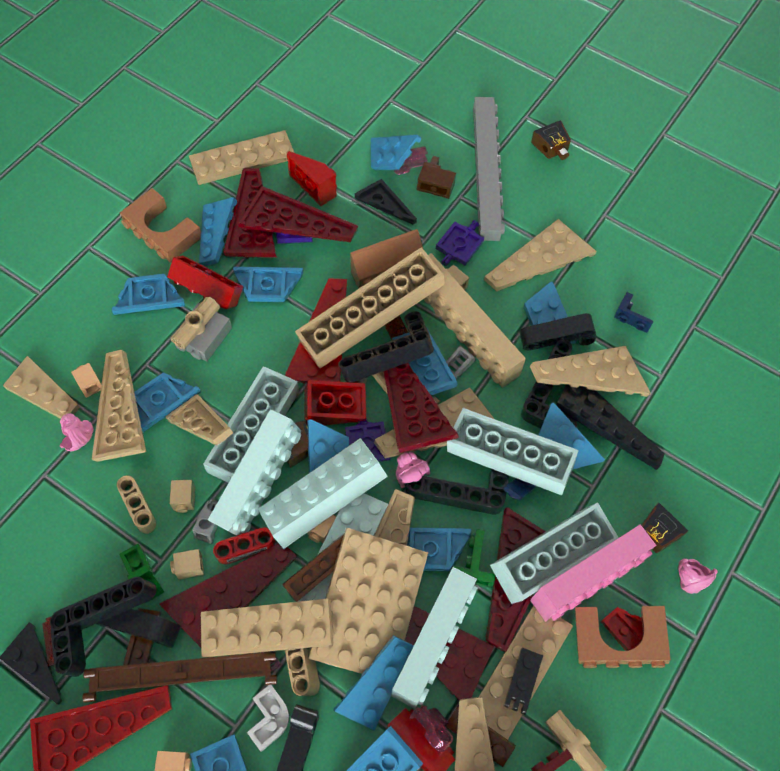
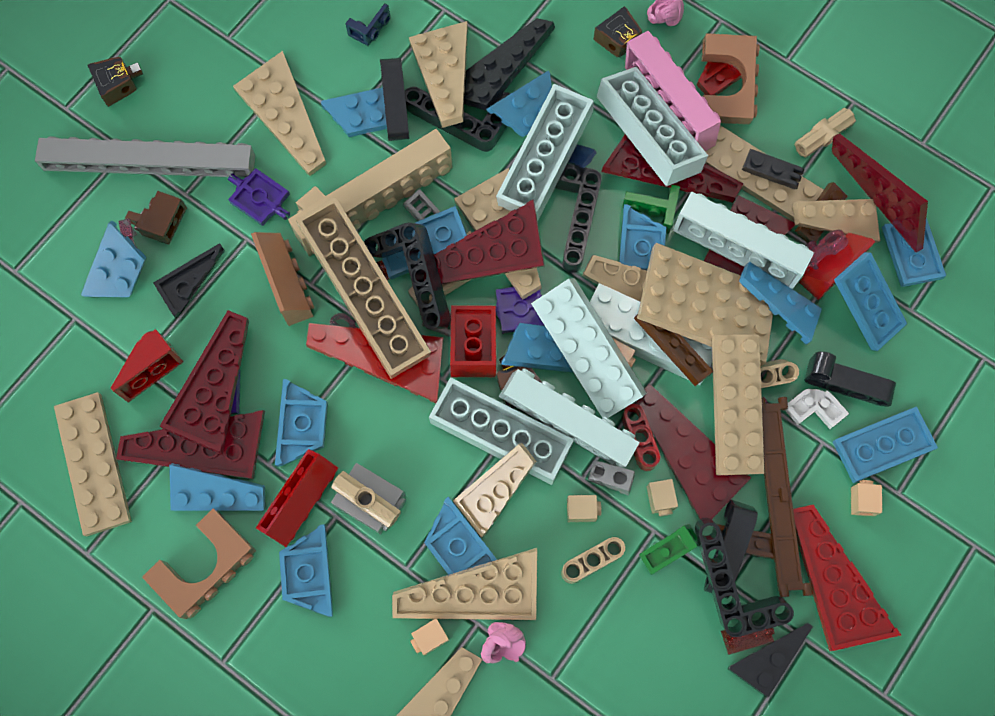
camera: 85 degrees left, 10 degrees up
bright pink hair [396,451,430,488] -> none

